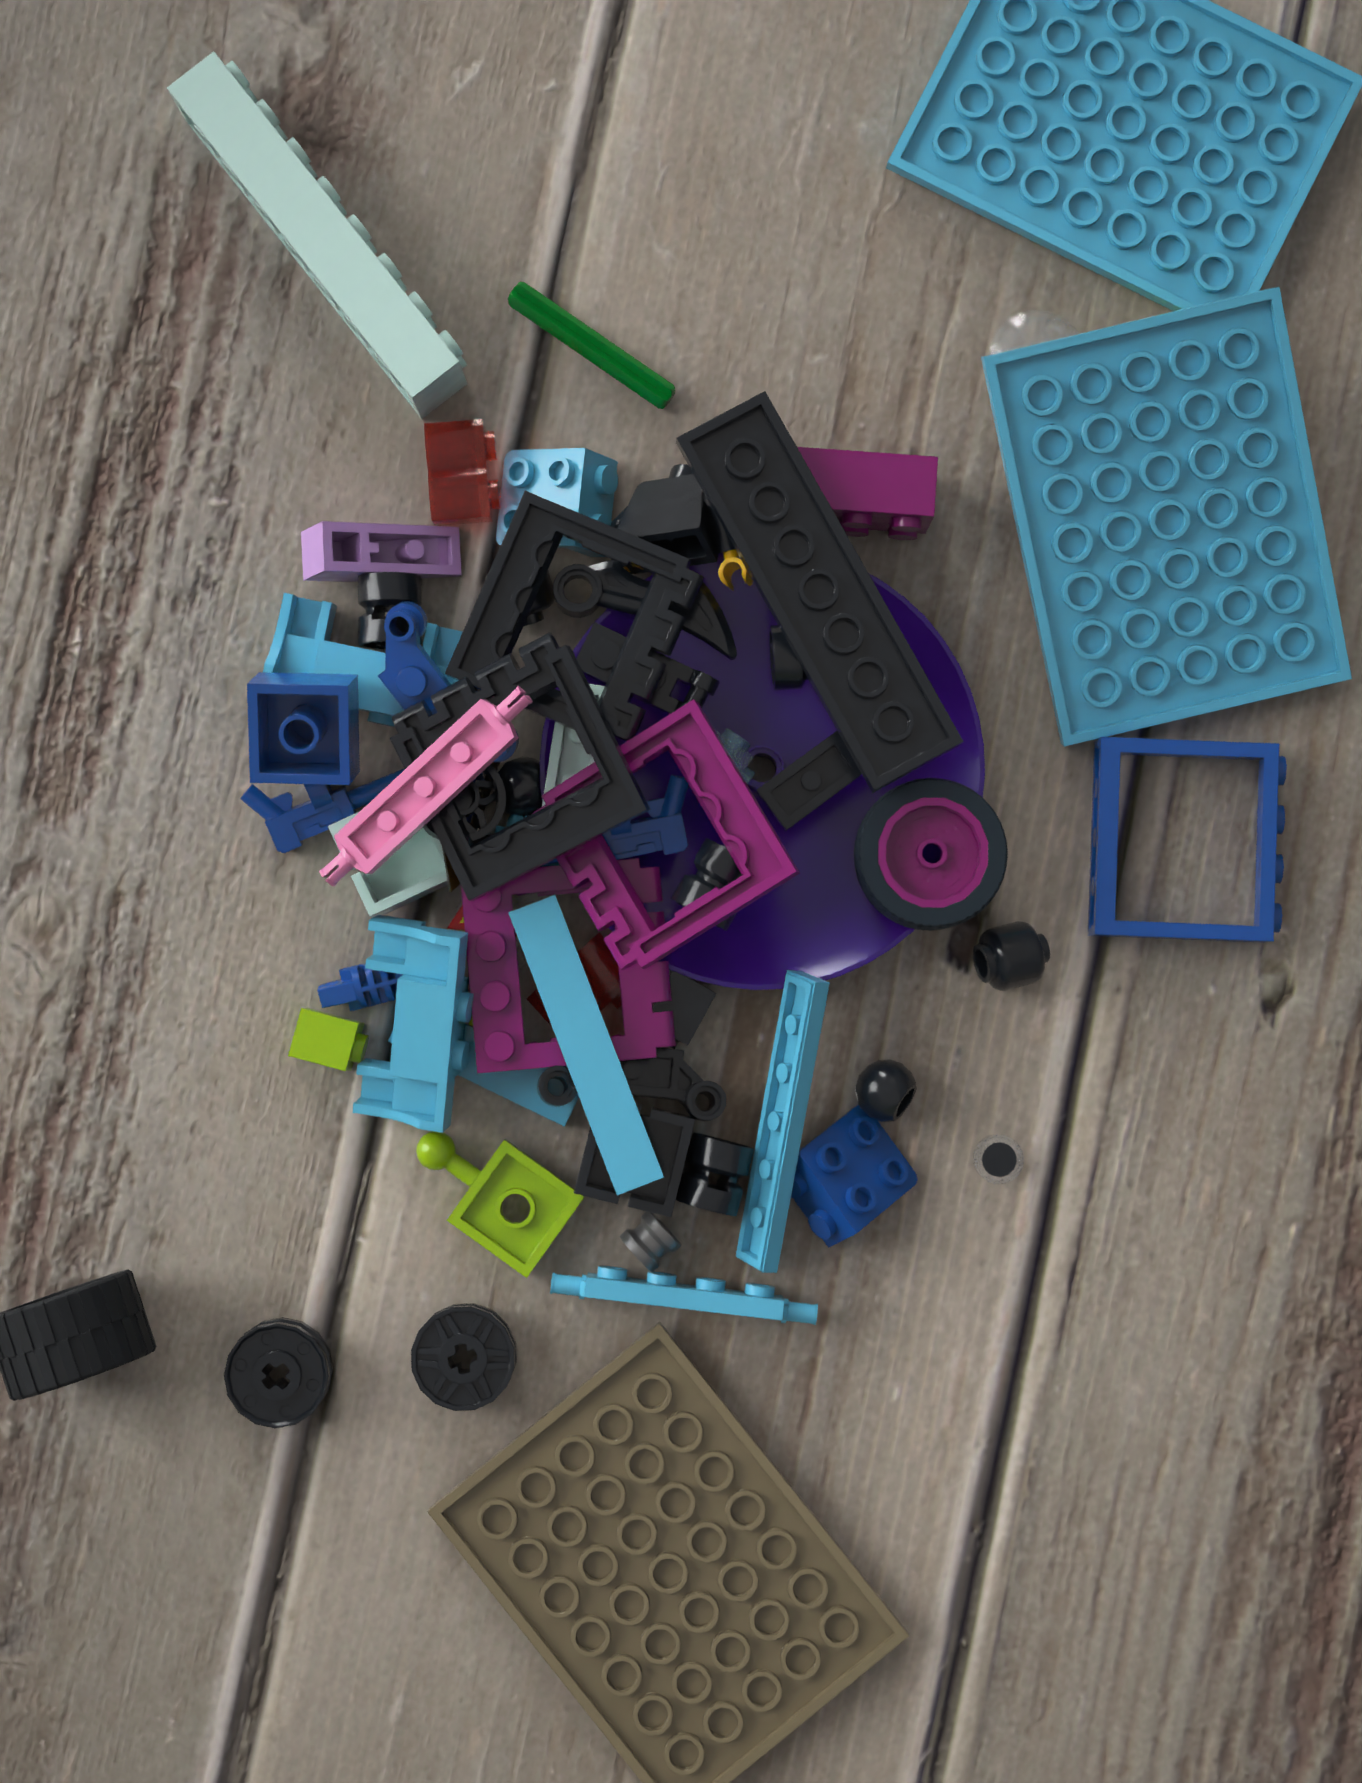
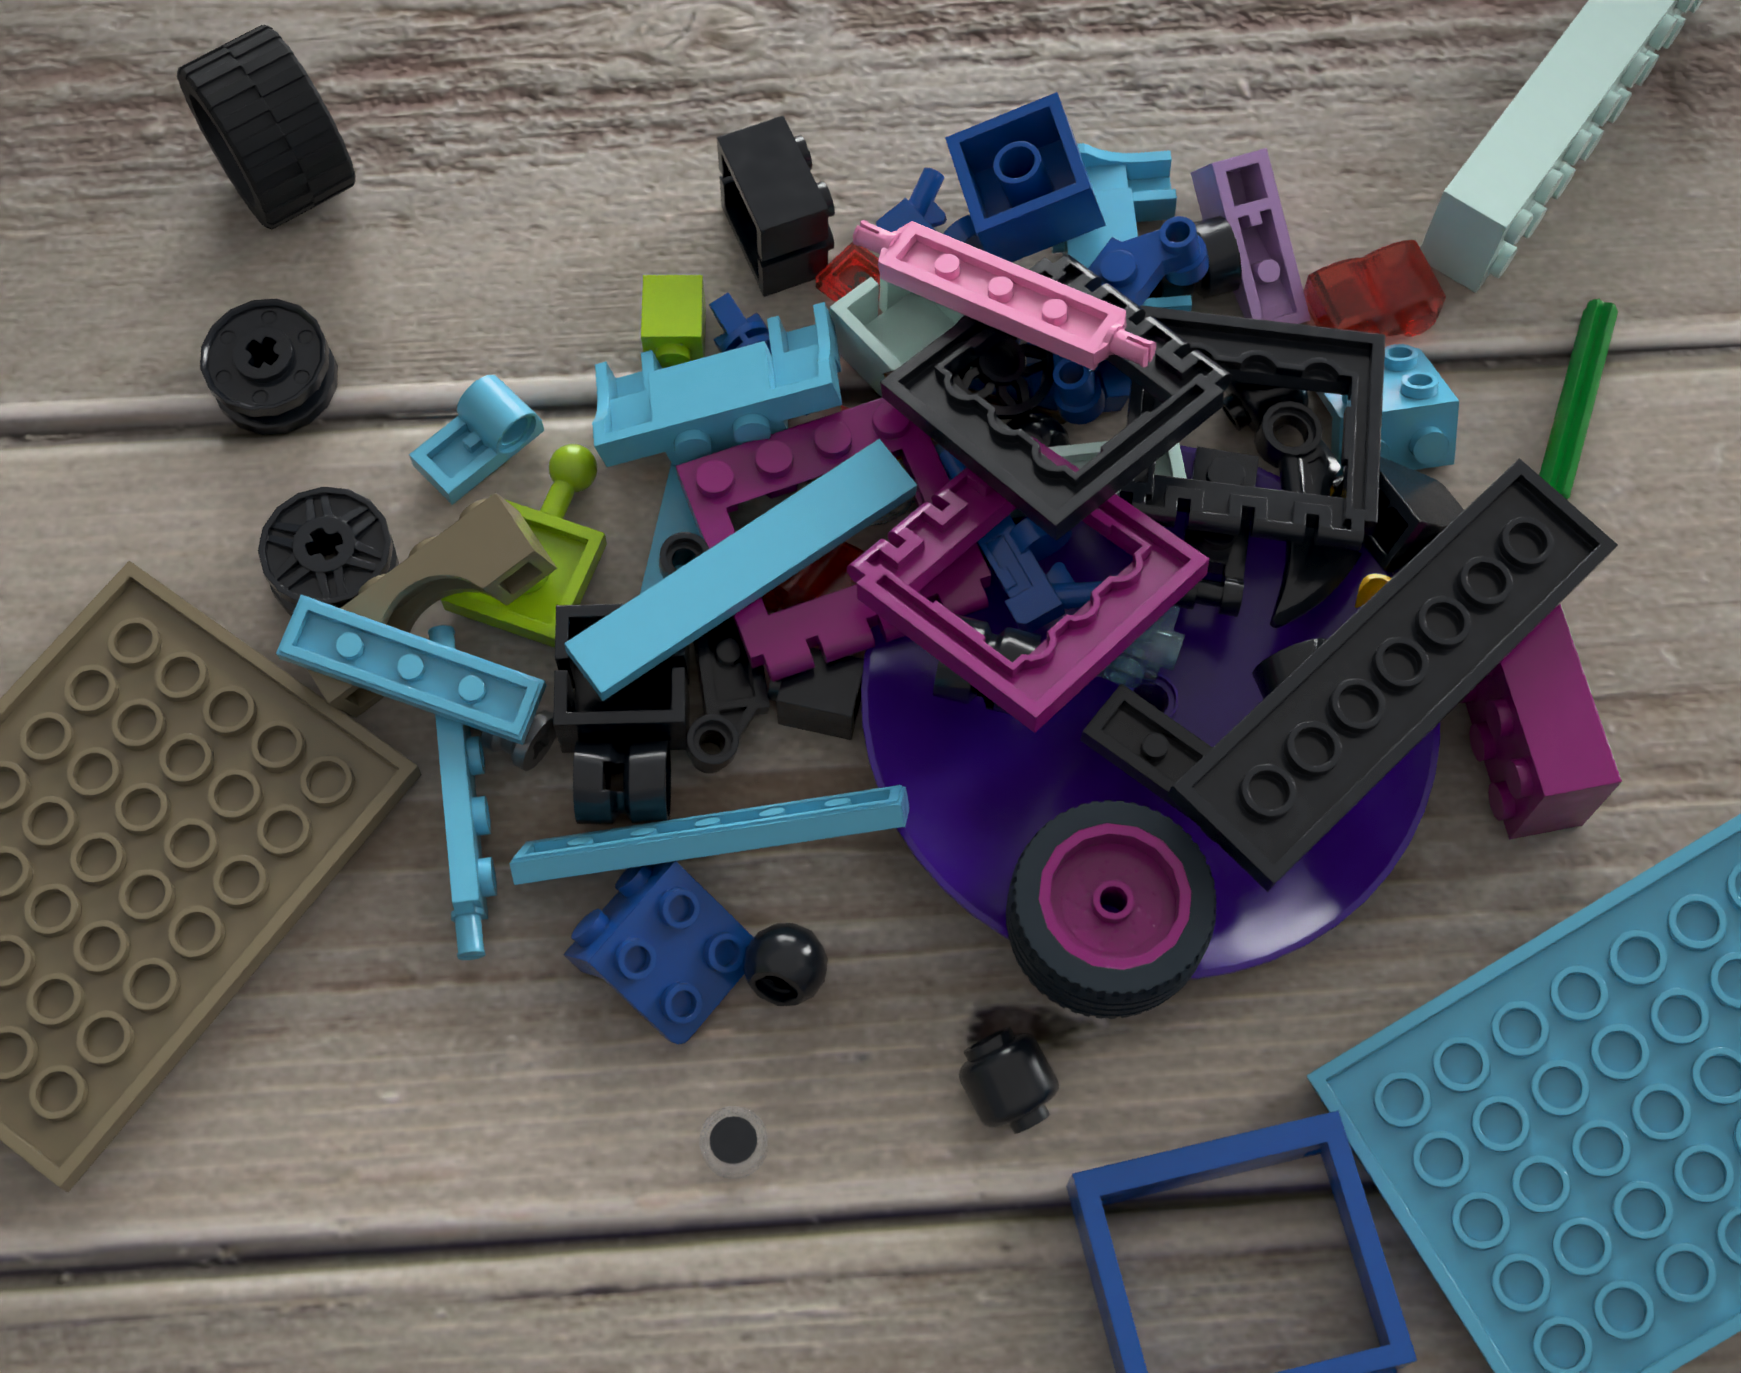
camera: 70 degrees right, 20 degrees down
none -> medium azure tile [276,595,547,745]
none -> dark tan arch [307,492,557,718]
none -> medium azure plate [409,375,544,505]
none -> black piece [717,115,835,297]
none -> clear red tile [815,241,880,302]

